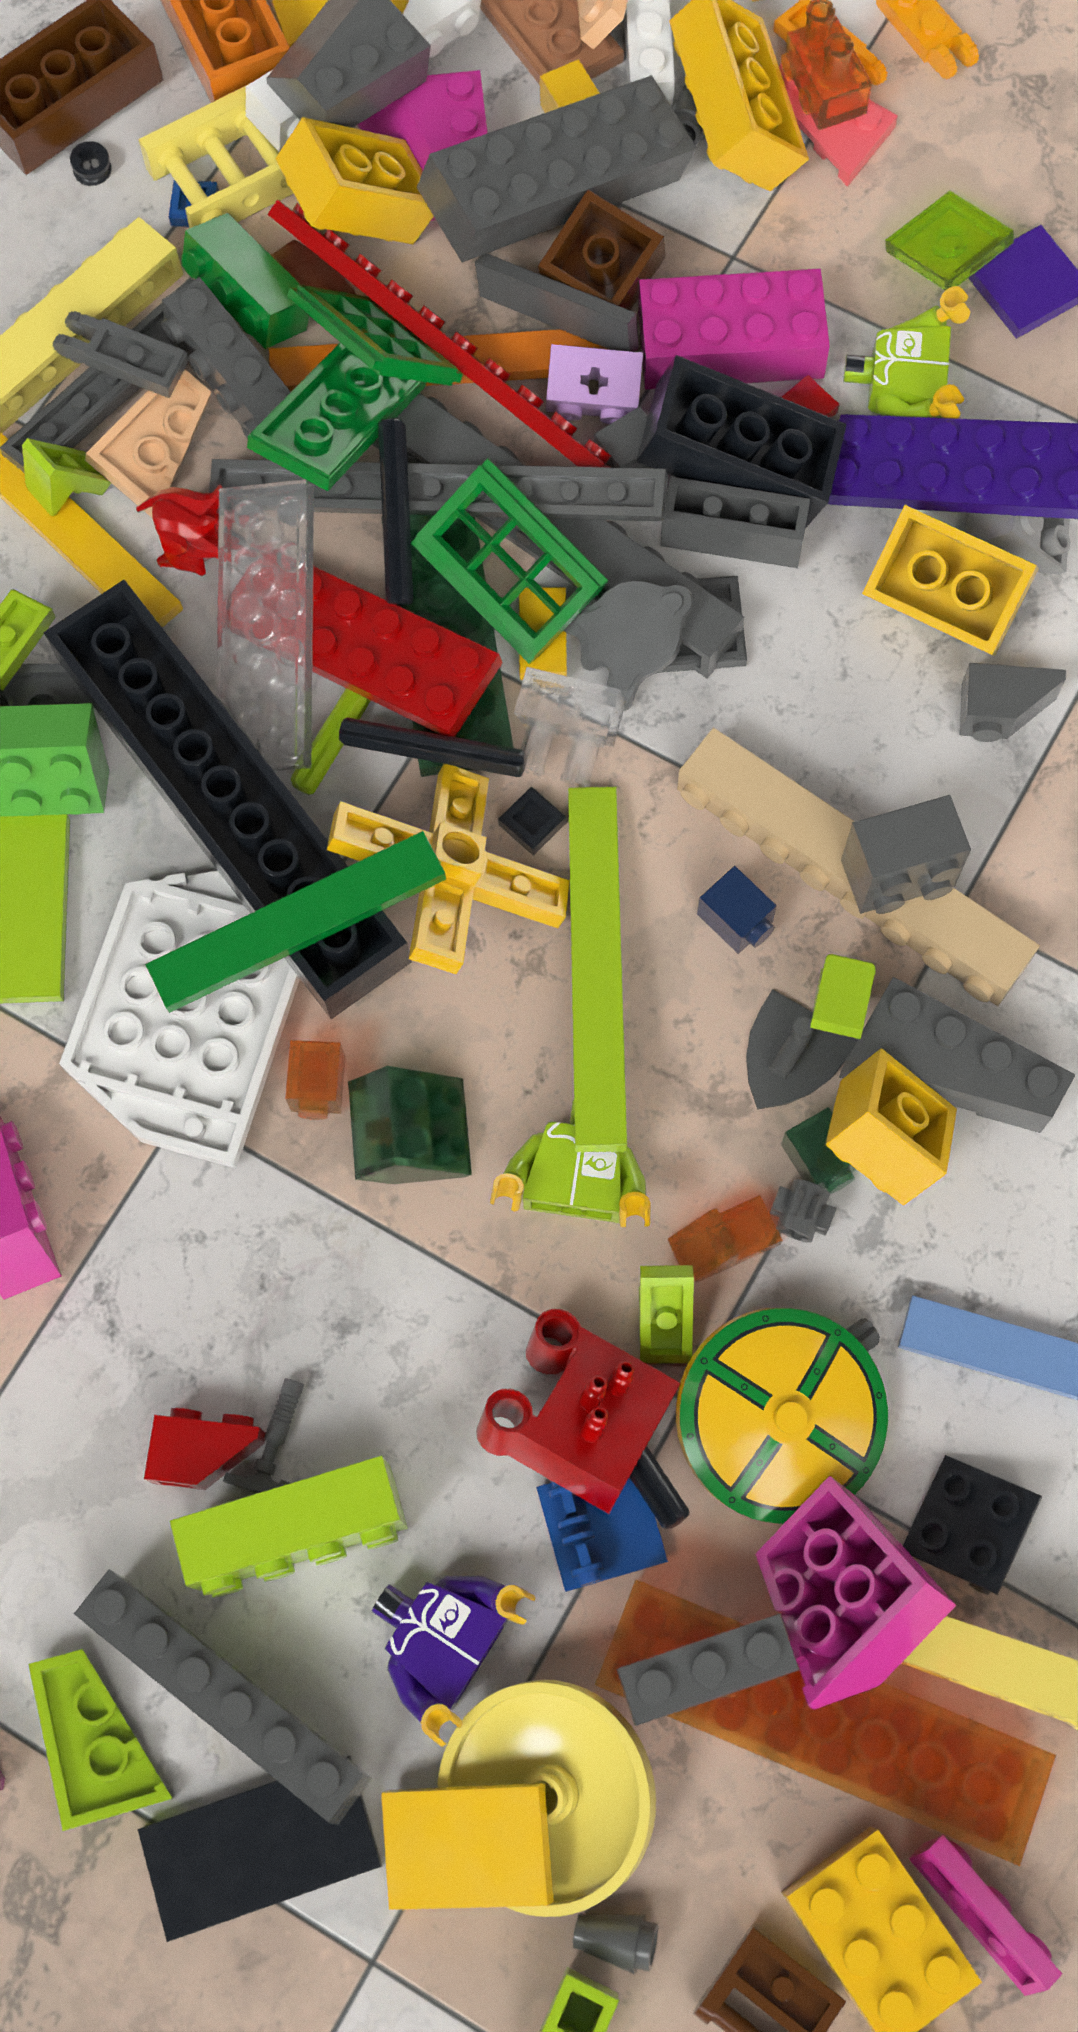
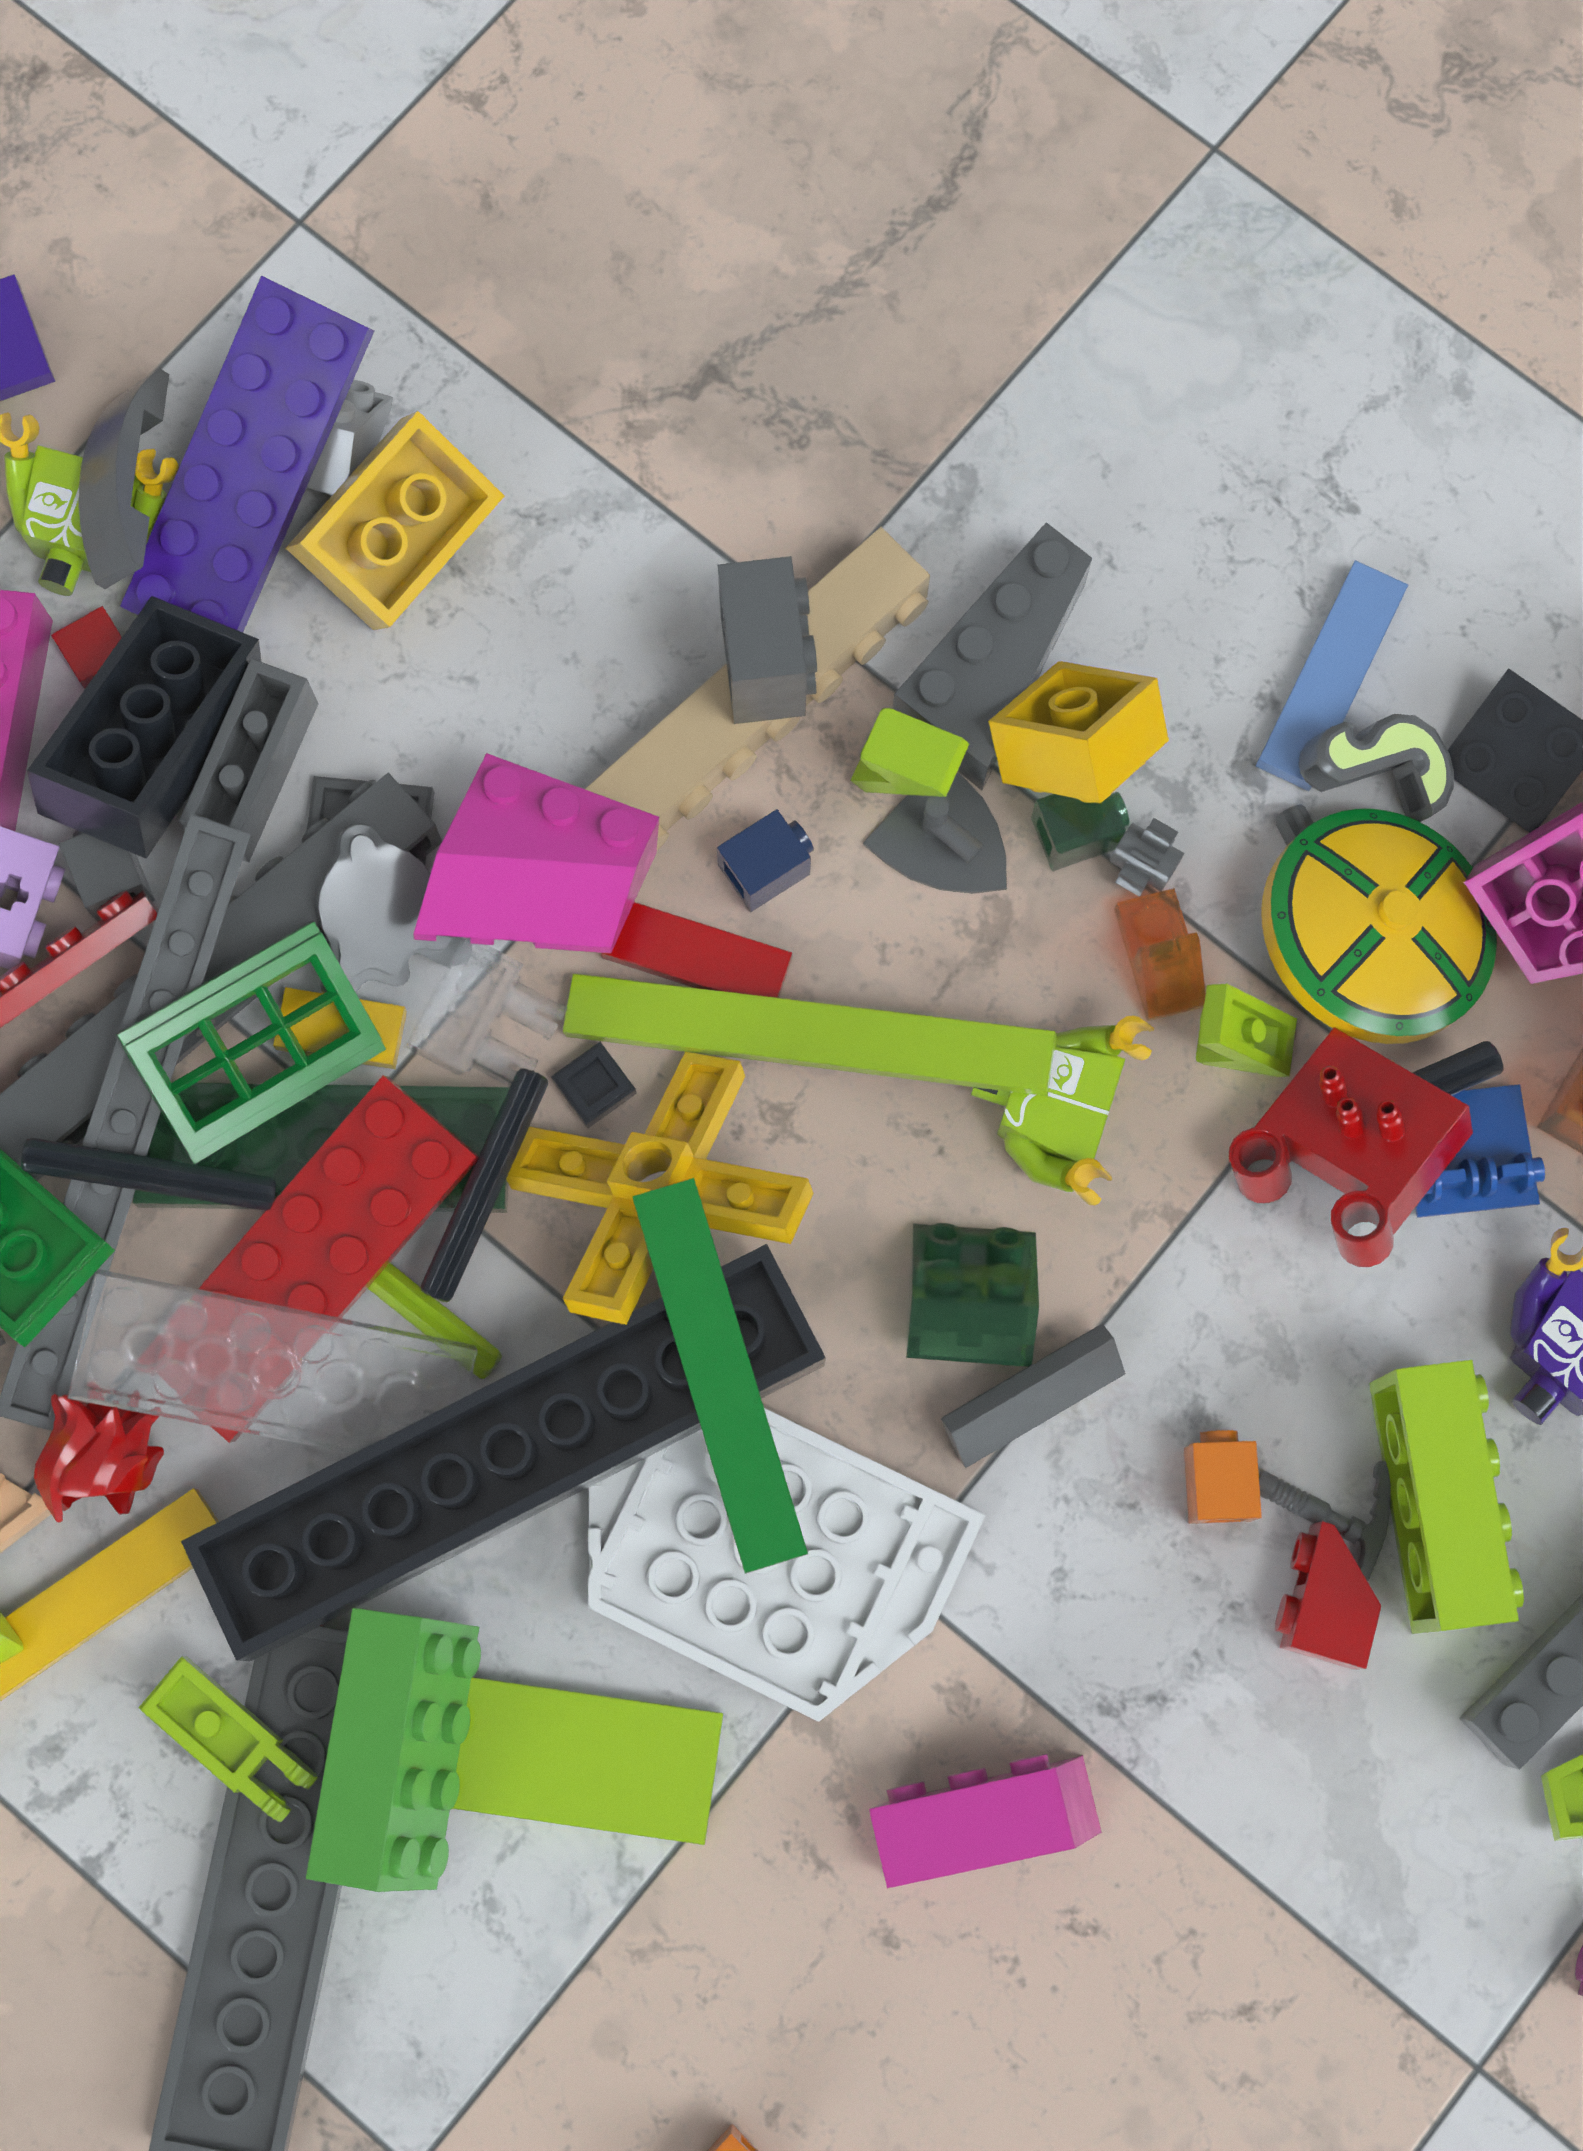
camera: 85 degrees left, 5 degrees up
clear orange brick [285,1040,346,1120] -> none
dark grey slope [960,662,1066,742] -> none
none -> dark grey slope [79,368,169,589]
none -> dark pink wedge [413,753,660,953]
none -> red tile [601,902,792,998]
none -> dark grey tile [941,1324,1126,1468]
none -> orange brick [1184,1430,1262,1524]
none -> dark grey animal [1299,714,1454,822]

